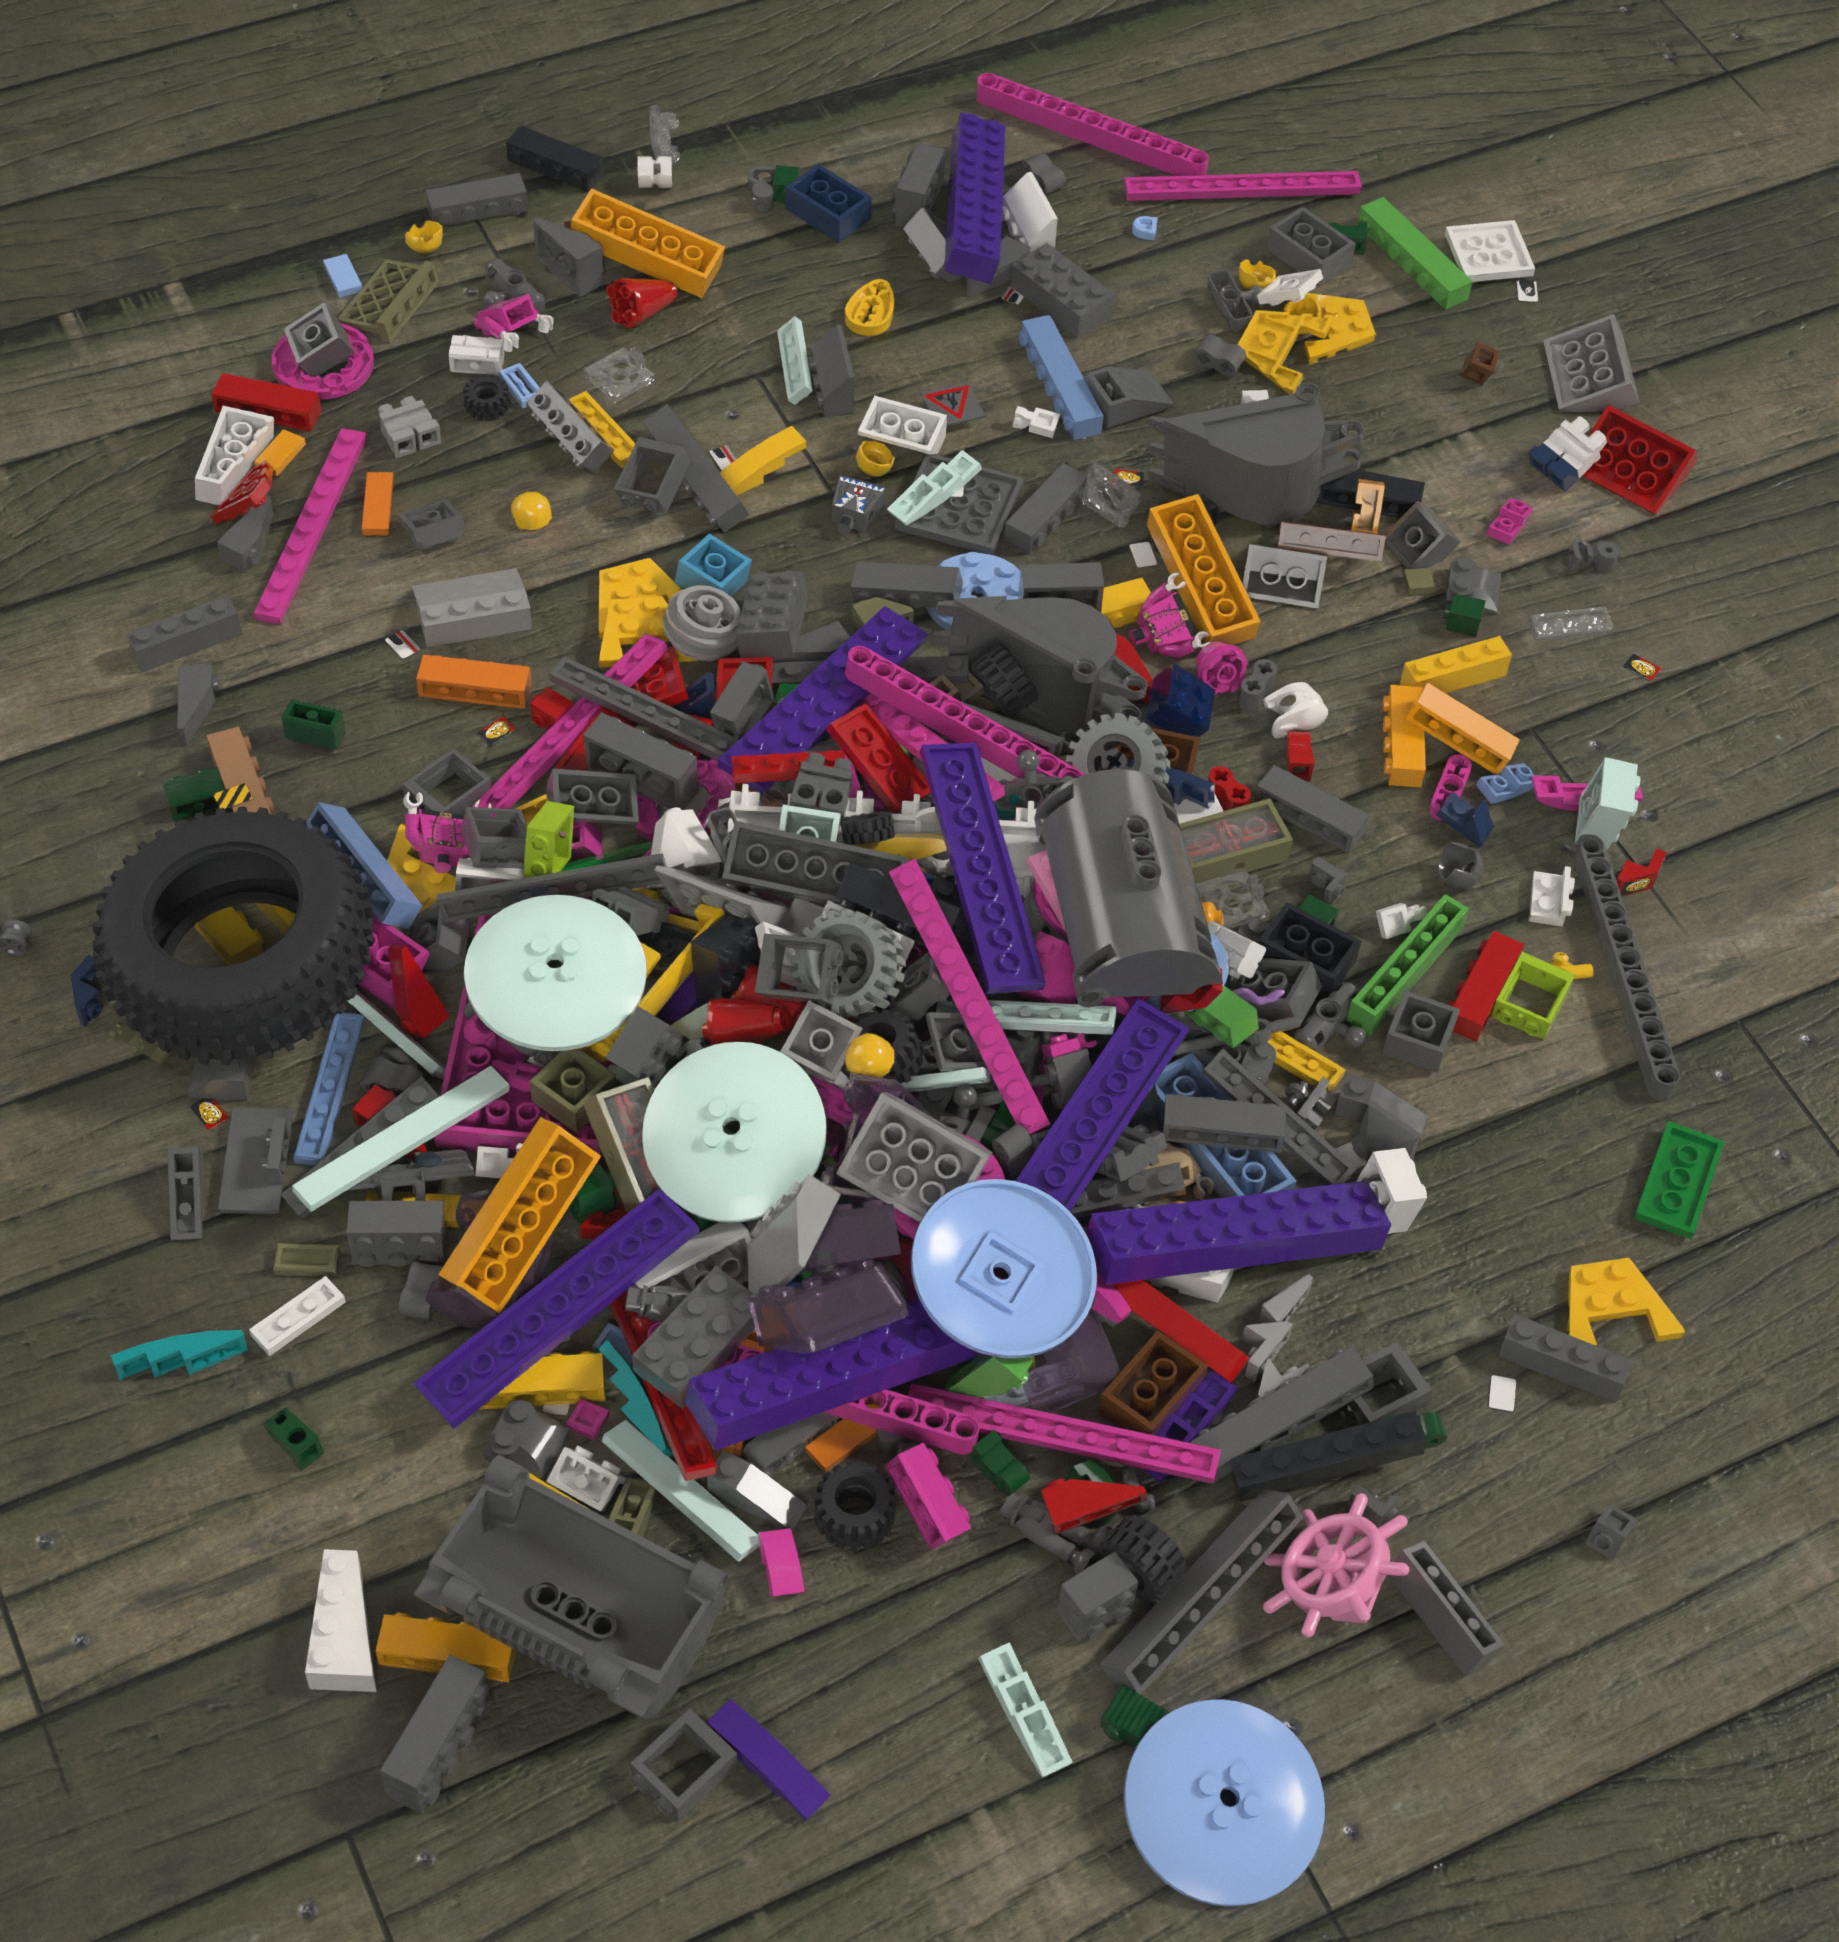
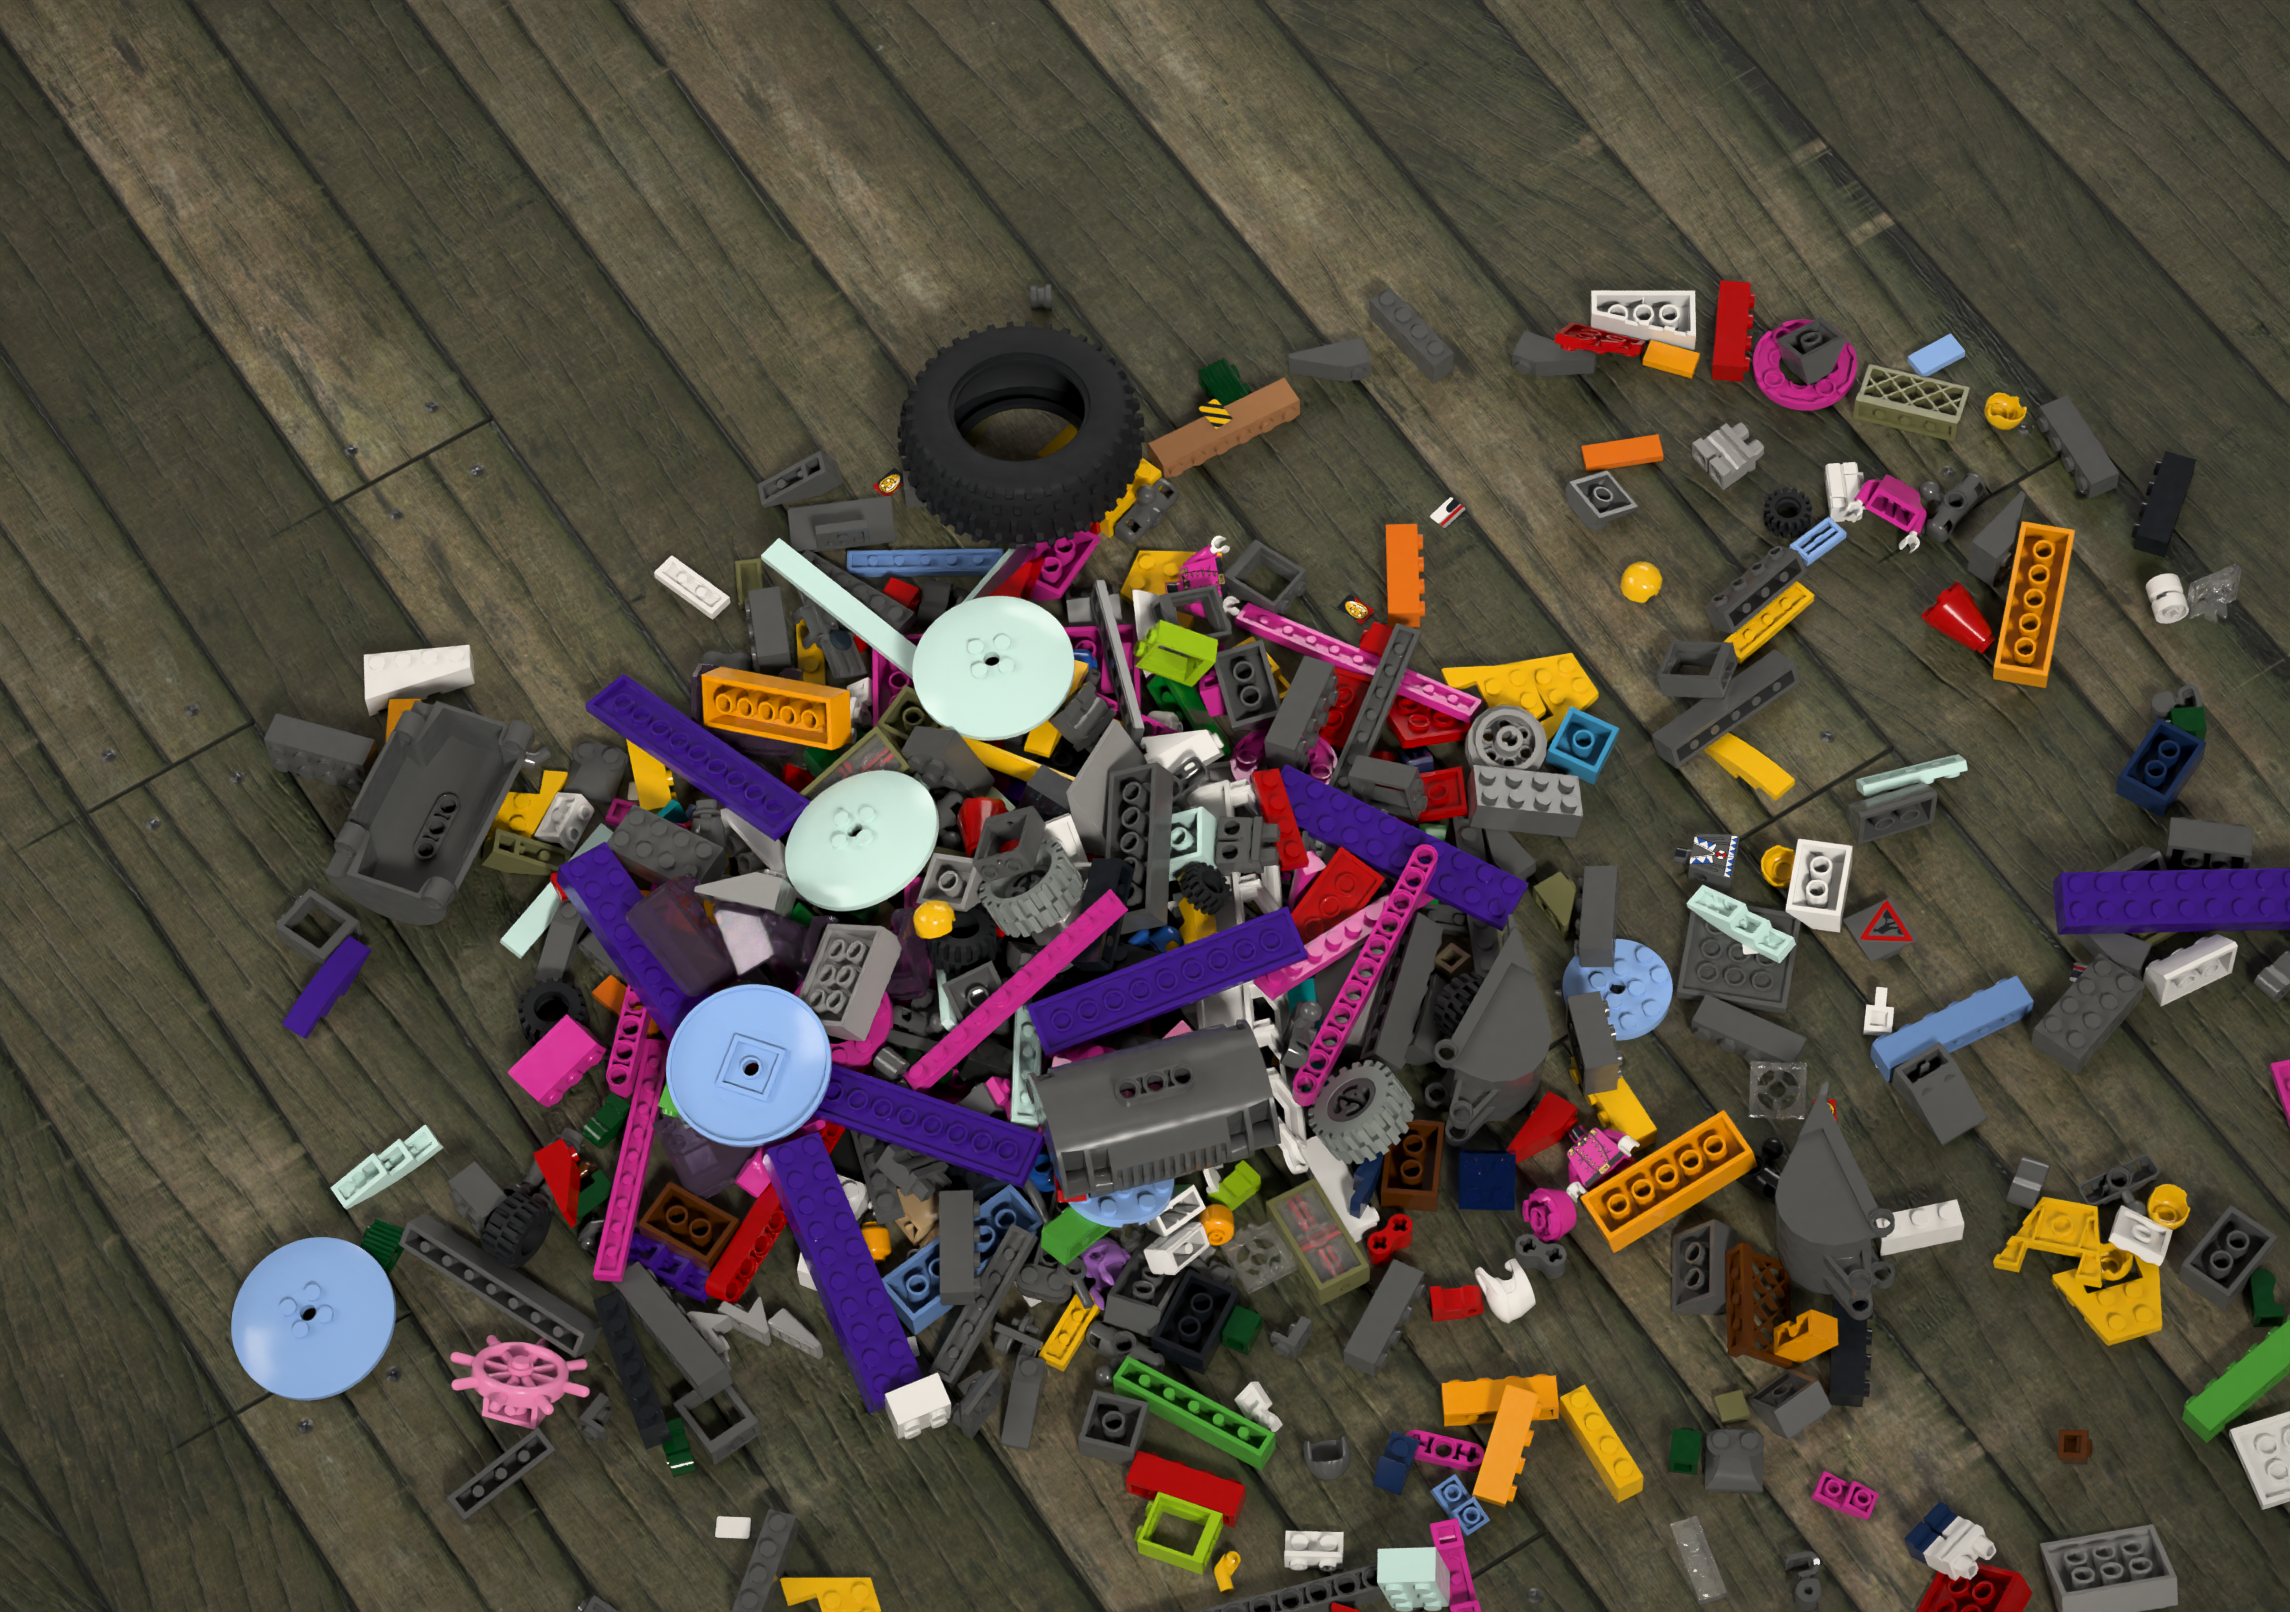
camera: 90 degrees right, 5 degrees up
teal slope [111,1330,248,1380] -> none
dark pink plate [254,428,367,625] -> none
dark green leg [263,1408,324,1471] -> none
dark green brick [281,699,346,750] -> none
medium blue brick [307,802,422,929] -> none
light grey slope [412,568,532,648] -> none
clear piece [584,347,655,403] -> none
sticker [709,445,736,470] -> none
dark pink slope [758,1529,804,1597] -> none
yellow piece [845,279,894,336] -> none
light blue tile [1132,216,1158,240] -> none
sticker [1517,281,1538,302] -> none

